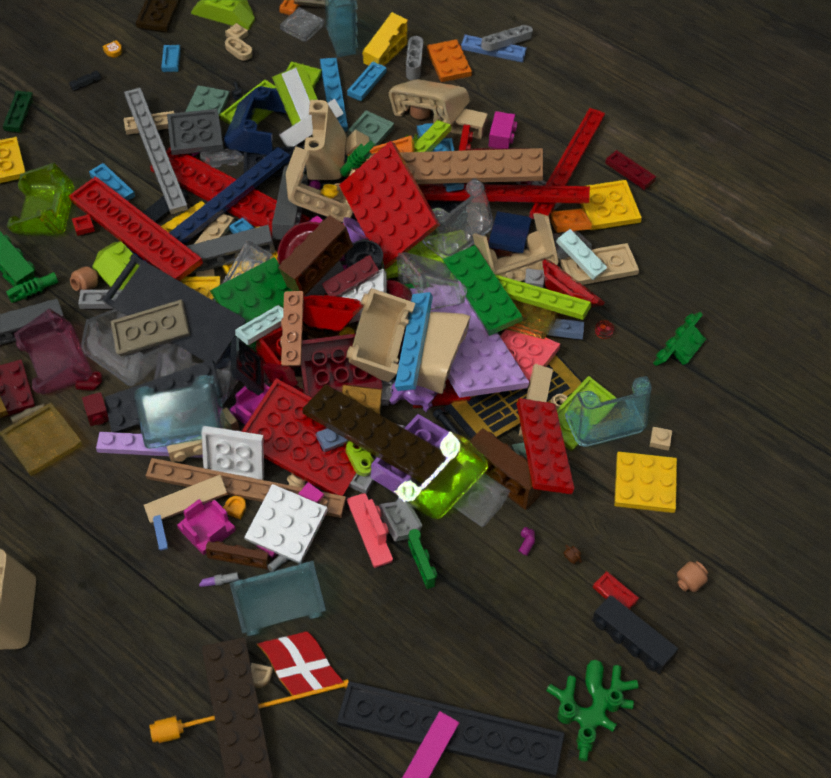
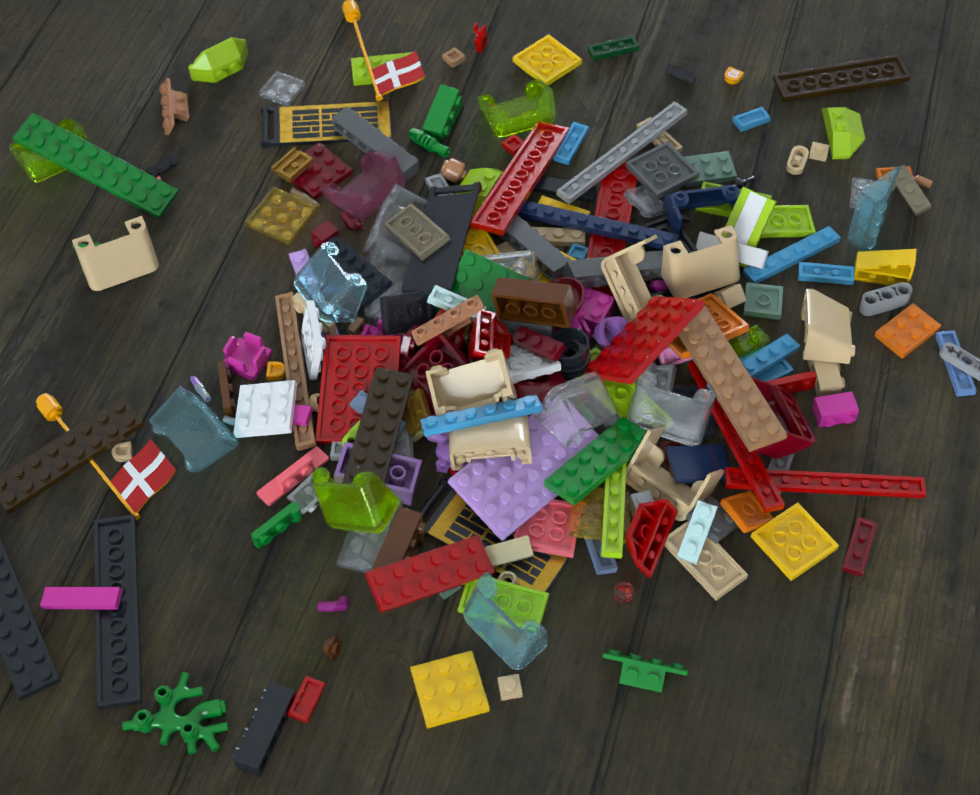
camera: 70 degrees right, 0 degrees up
tan tile [144,475,228,525] -> none
medium blue tile [153,515,168,550] -> none
yellow plate [321,184,339,199] -> none
green hinge [340,140,375,177] -> none
lime plate [414,120,452,152] -> none
nougat head [677,561,708,592] -> none

